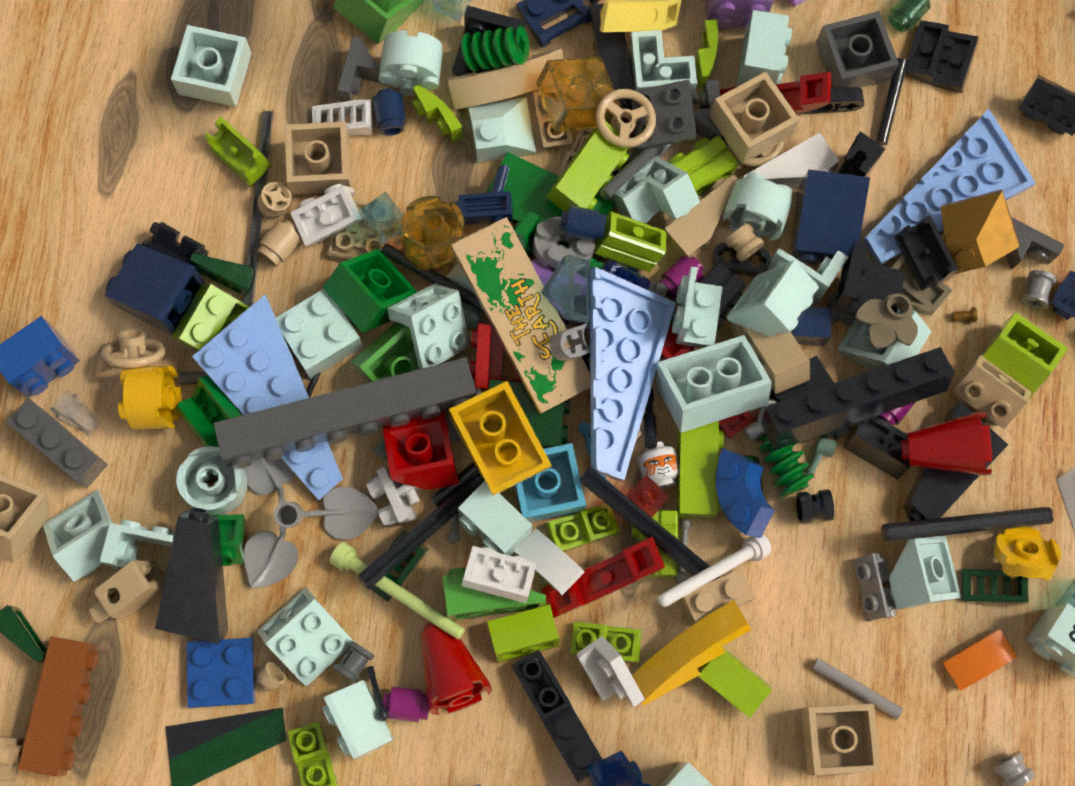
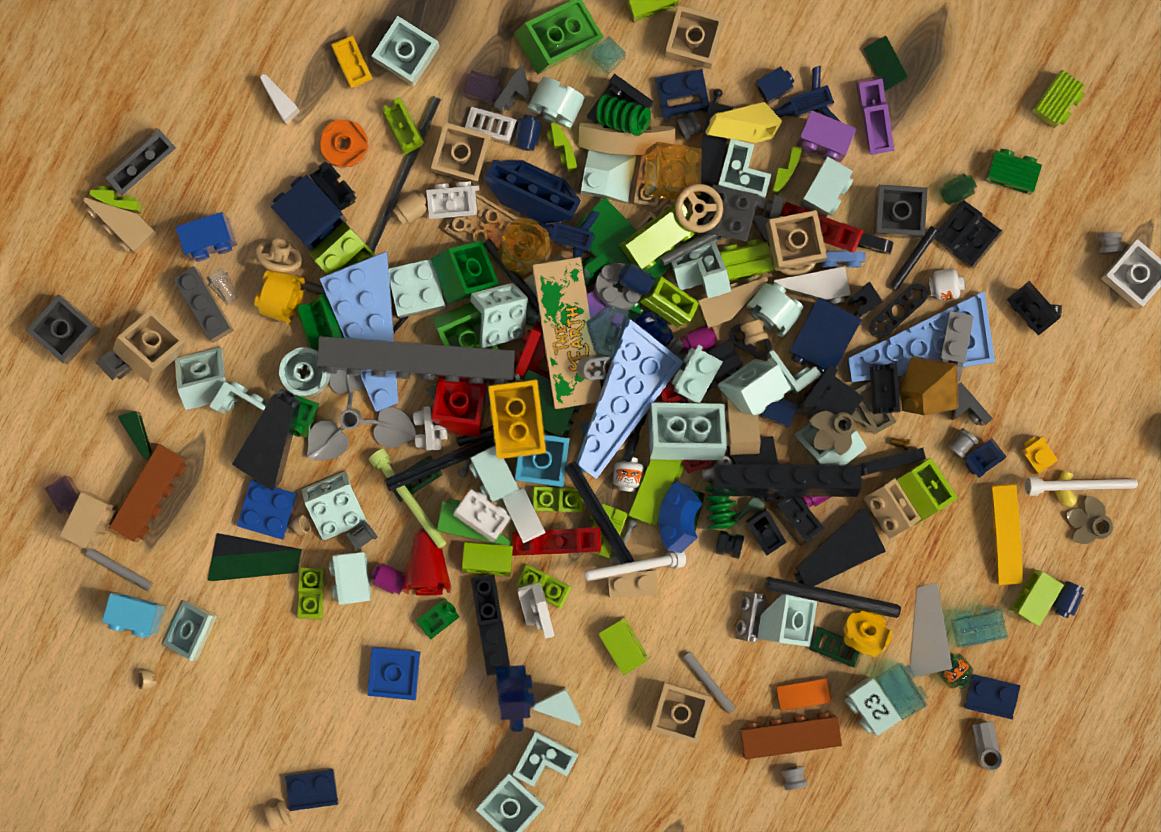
camera: 25 degrees right, 10 degrees up
tan torso [89,560,165,623] -> none
dark green slope [189,253,254,297] -> none
tan wheel [257,182,292,218] -> none
clear light blue brick [360,192,406,245] -> none
black hinge [367,666,389,722] -> none
clear red bracket [626,475,669,517] -> none
yellow slope [632,600,751,706] -> none
red cone [900,411,992,476] -> none
none -> white slope [260,74,299,124]
none -> orange plate [320,119,369,169]
none -> yellow plate [331,35,373,89]
none -> green bracket [416,598,459,640]
none -> brick [464,70,502,106]
none -> dark blue wedge [484,160,581,224]
none -> dark grey wheel [675,111,703,141]
none -> dark orange brick [740,712,842,760]
none -> black slope [745,508,787,556]
none -> medium blue plate [819,251,866,268]
none -> black beam [858,448,926,476]
none -> black beam [869,283,928,338]
none -> white head [929,268,965,301]
none -> light grey hinge [940,311,974,382]

